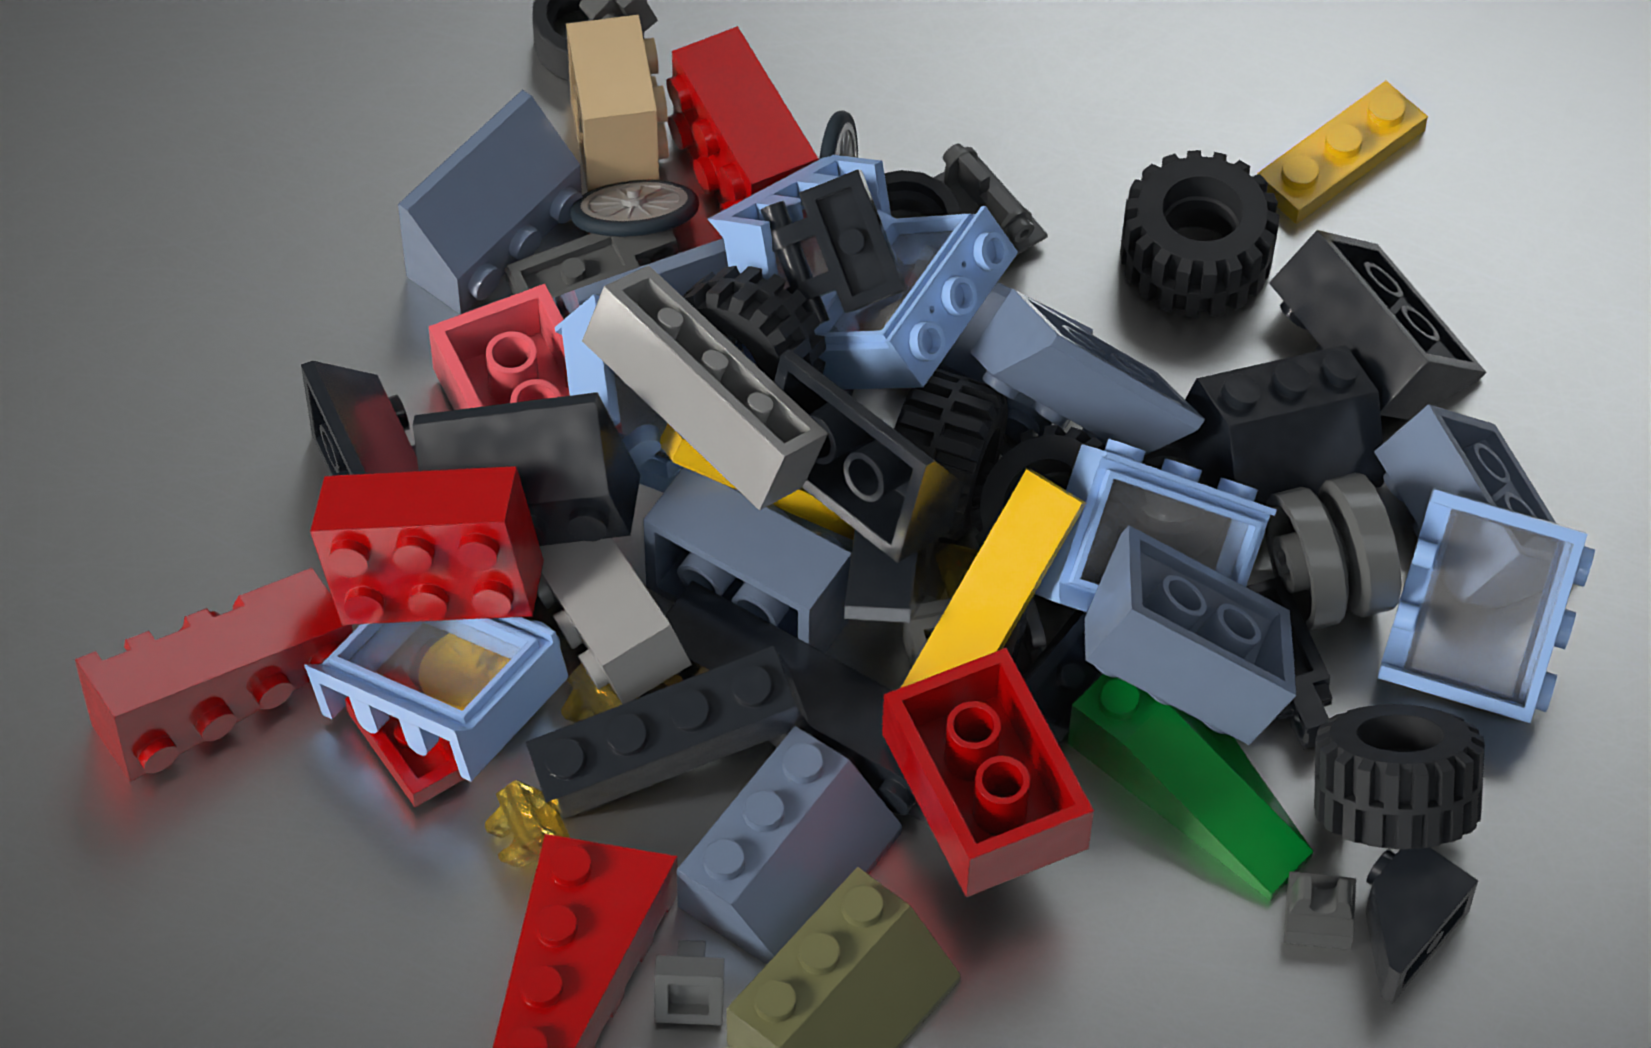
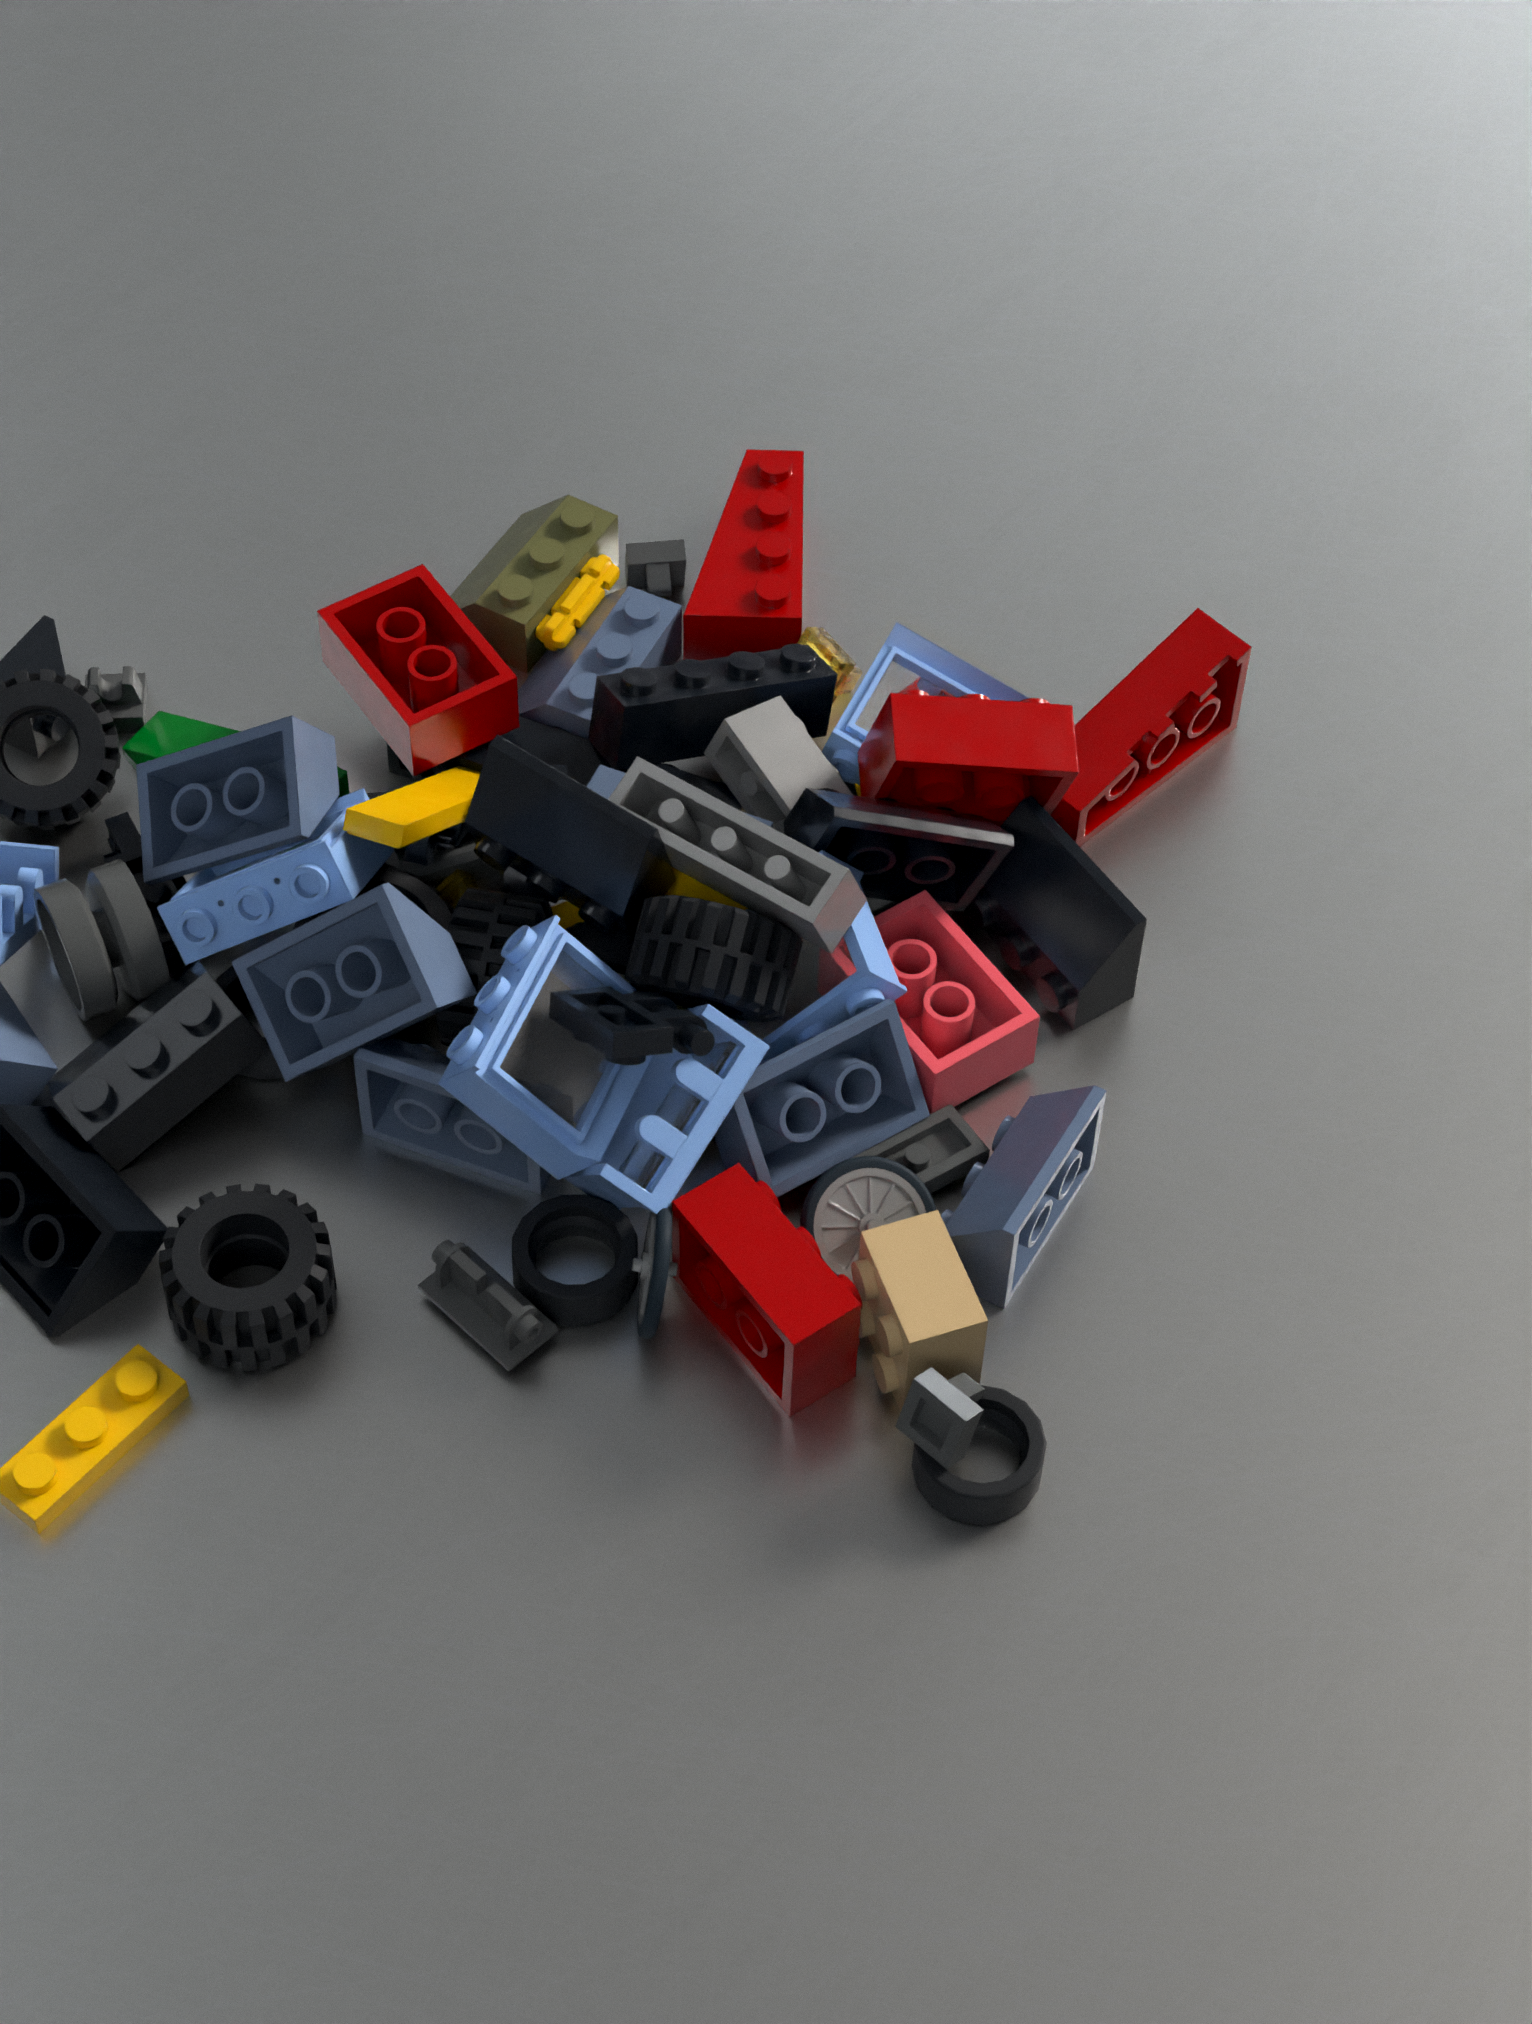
camera: 170 degrees right, 5 degrees down
none -> yellow axle [536,554,620,651]

